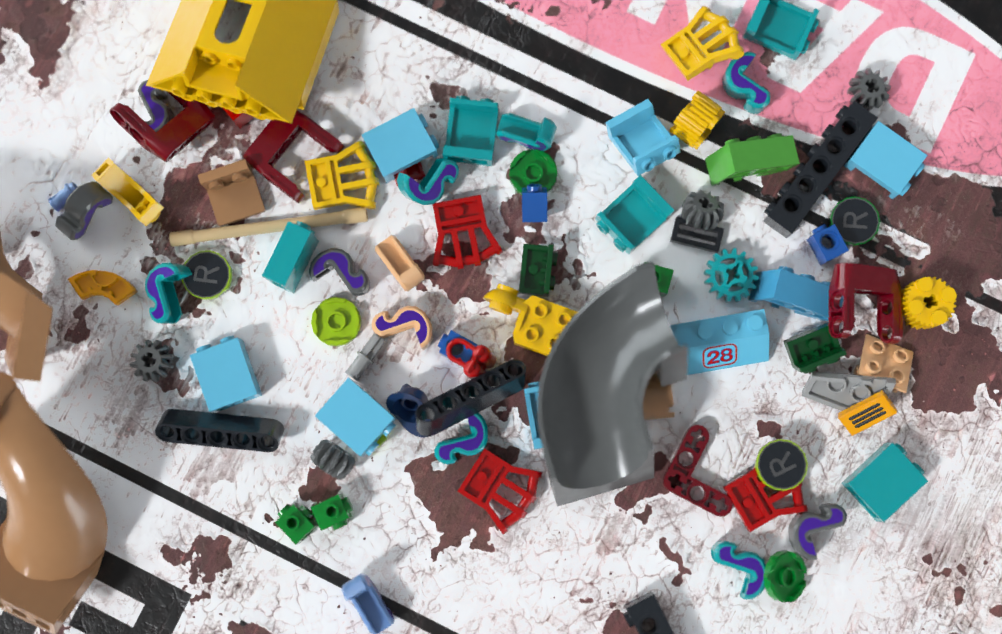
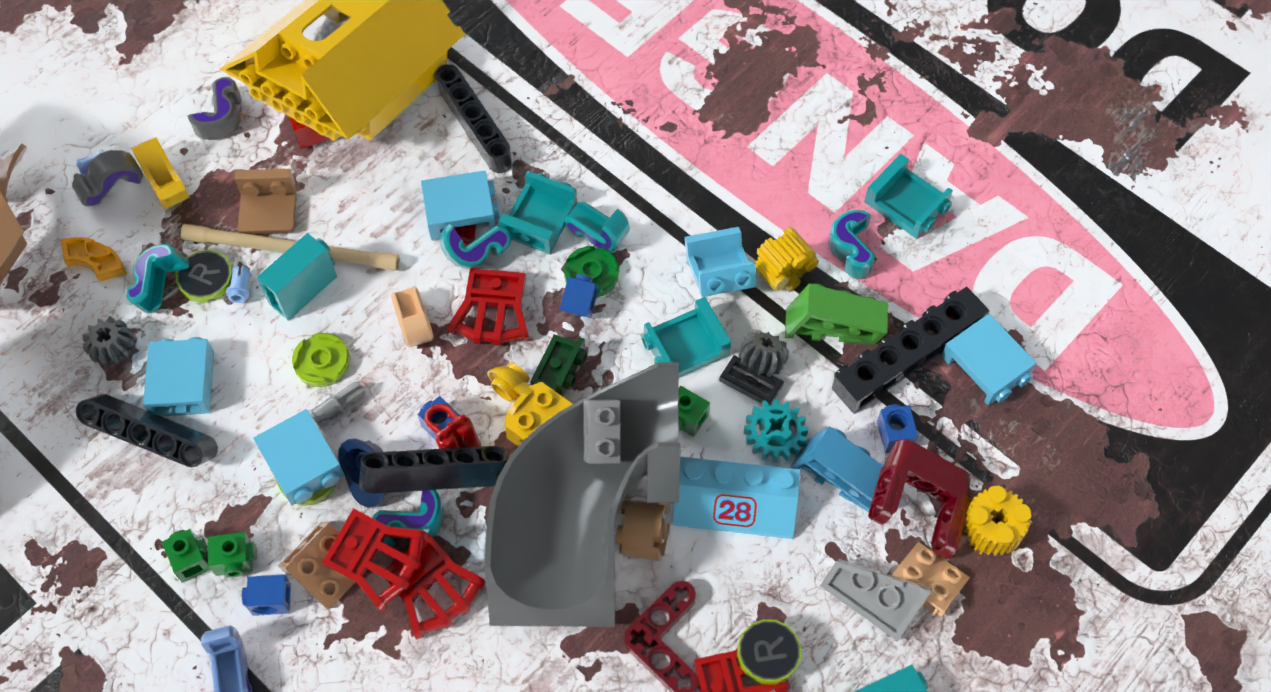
camera: 15 degrees right, 20 degrees down
dark red connector [109,91,216,162] -> none
dark red connector [243,110,345,204] -> none
yellow plate [305,140,379,210] -> none
dark grey animal [309,248,370,296] -> none
dark grey gear [310,440,356,479] -> none
light nougat animal [372,306,433,350] -> none
yellow plate [661,6,744,81] -> none
dark green bracket [783,322,847,374] -> none
black tile [828,197,880,246] -> none
light orange tile [838,390,897,436] -> none
dark grey gear [847,68,891,111] -> none
none -> light blue pin [226,266,251,303]
none -> blue brick [242,574,291,616]
none -> medium nougat bracket [278,522,355,609]
none -> red plate [321,508,427,612]
none -> black beam [436,64,512,173]
none -> light grey brick [584,399,620,464]

